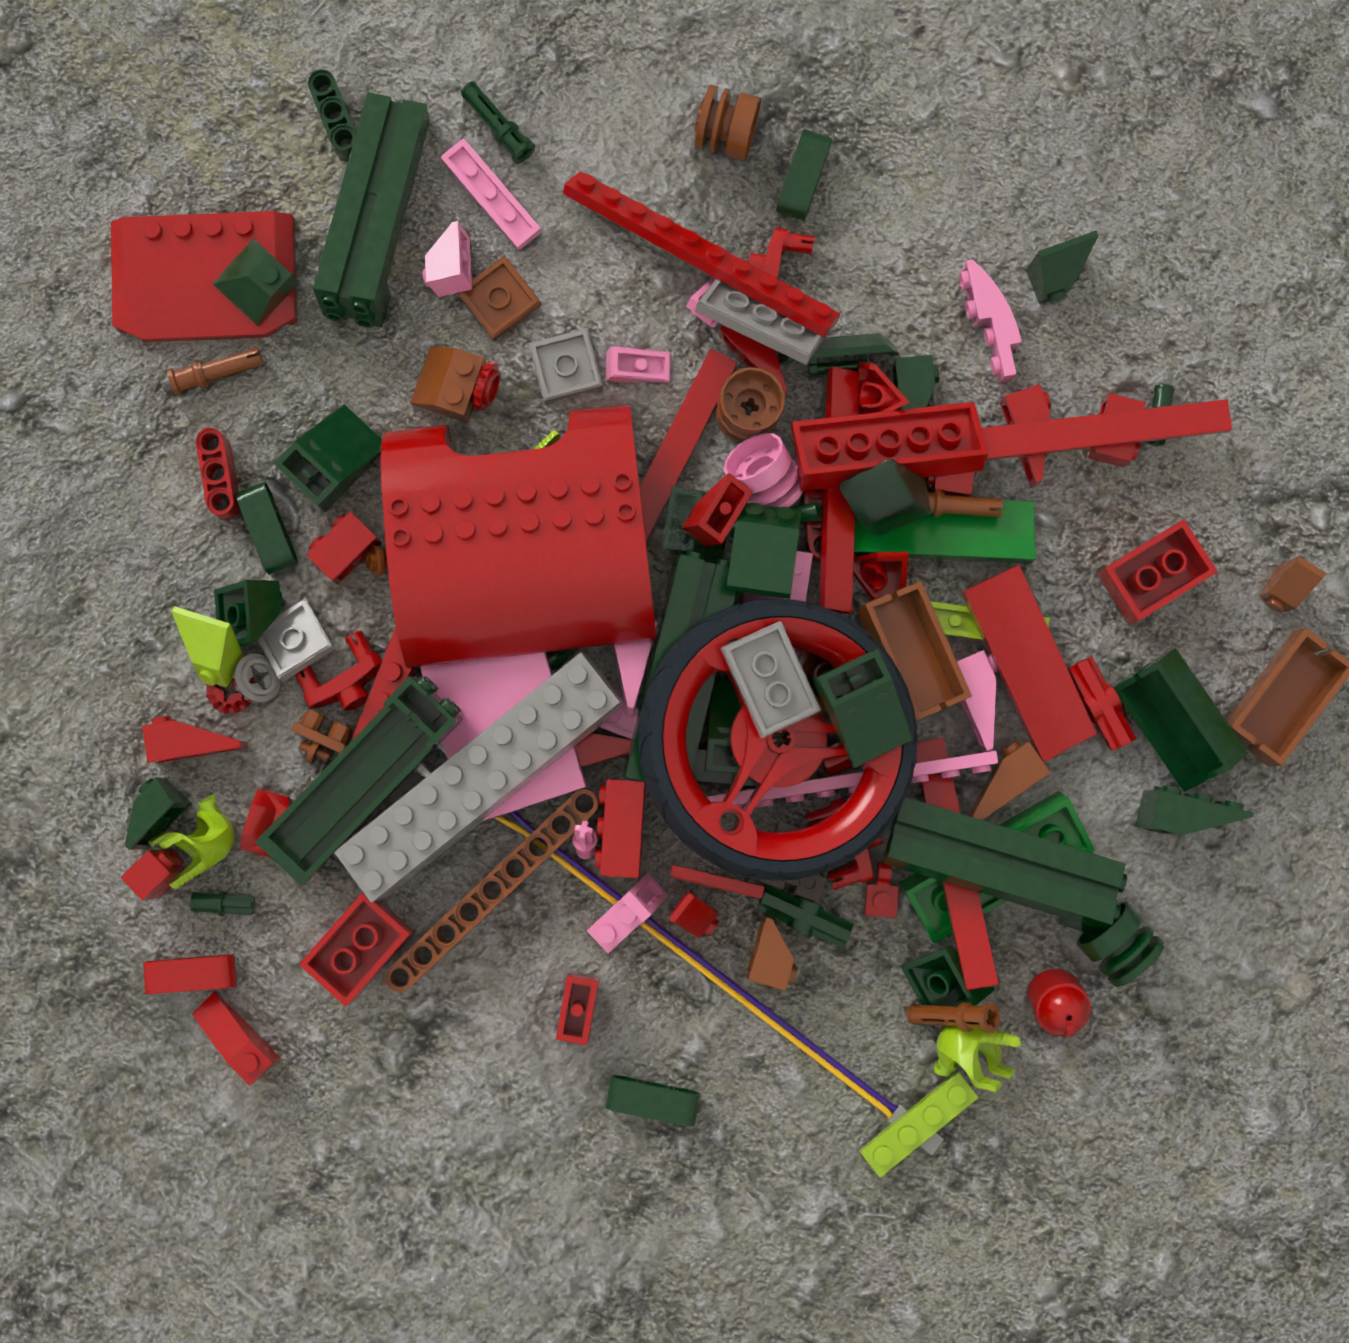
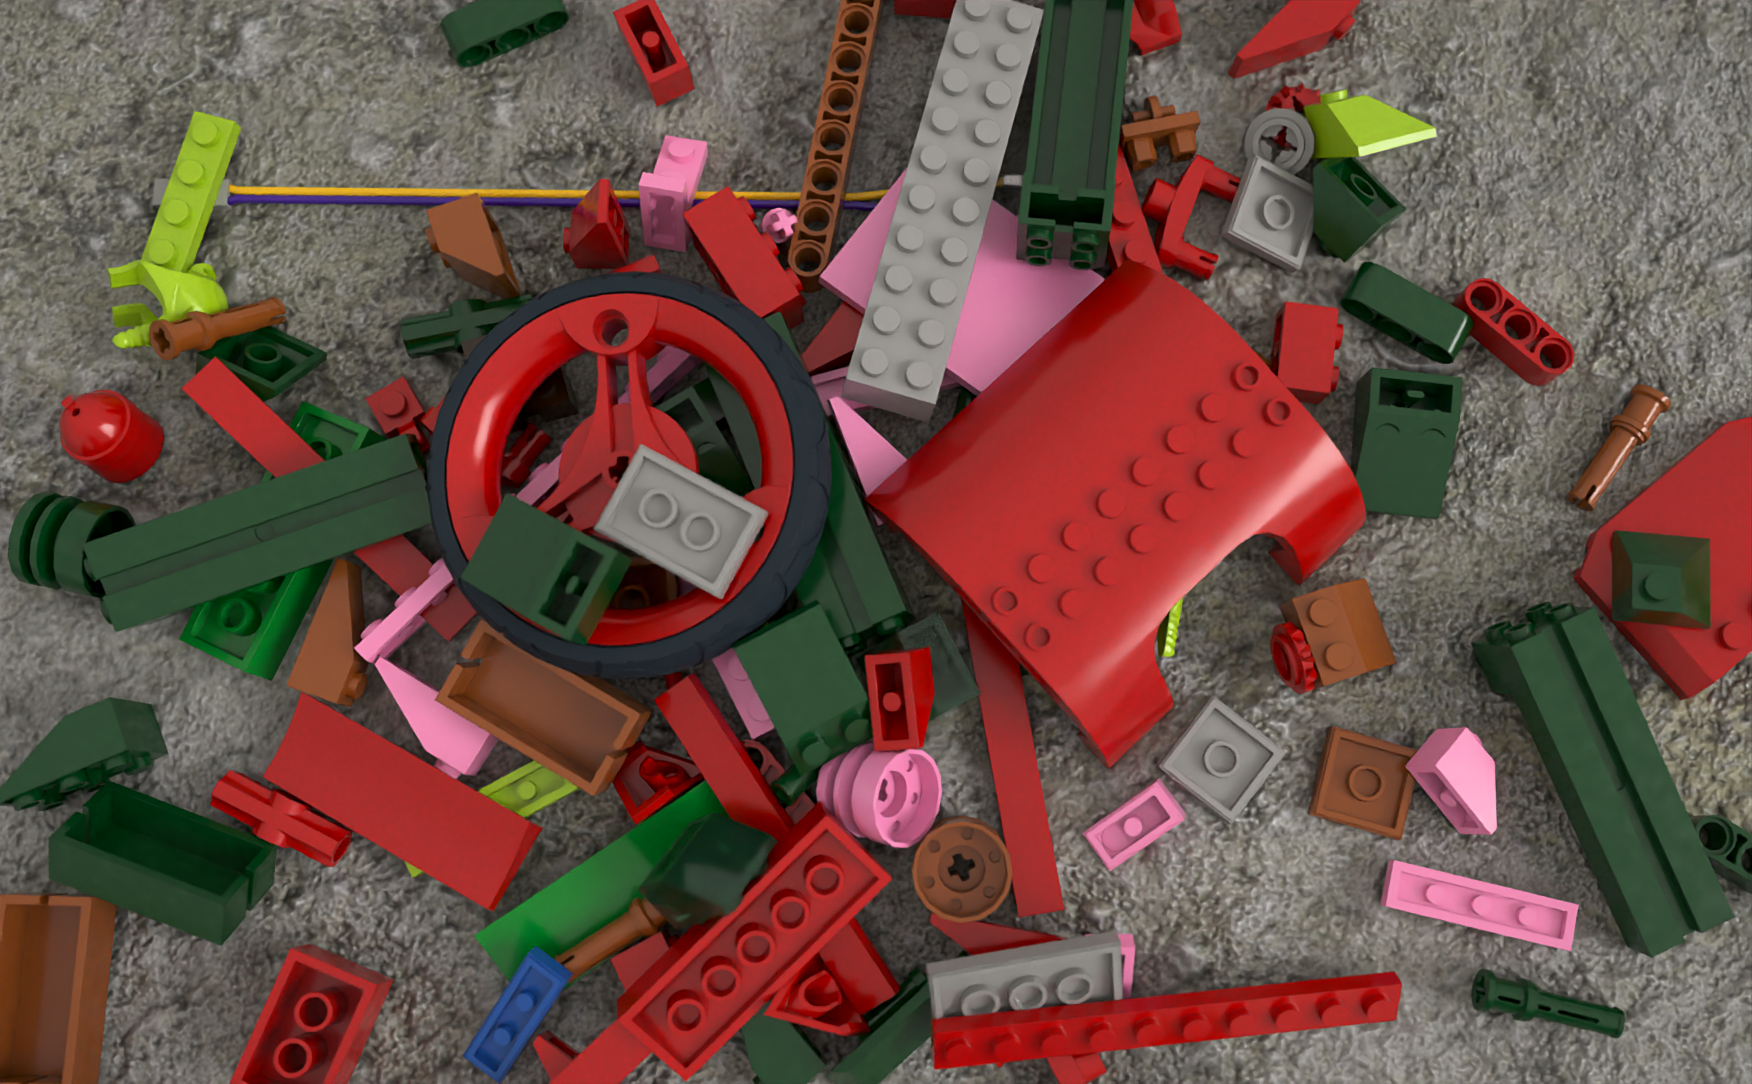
camera: 145 degrees right, 5 degrees down
none -> blue tile [463,946,573,1084]

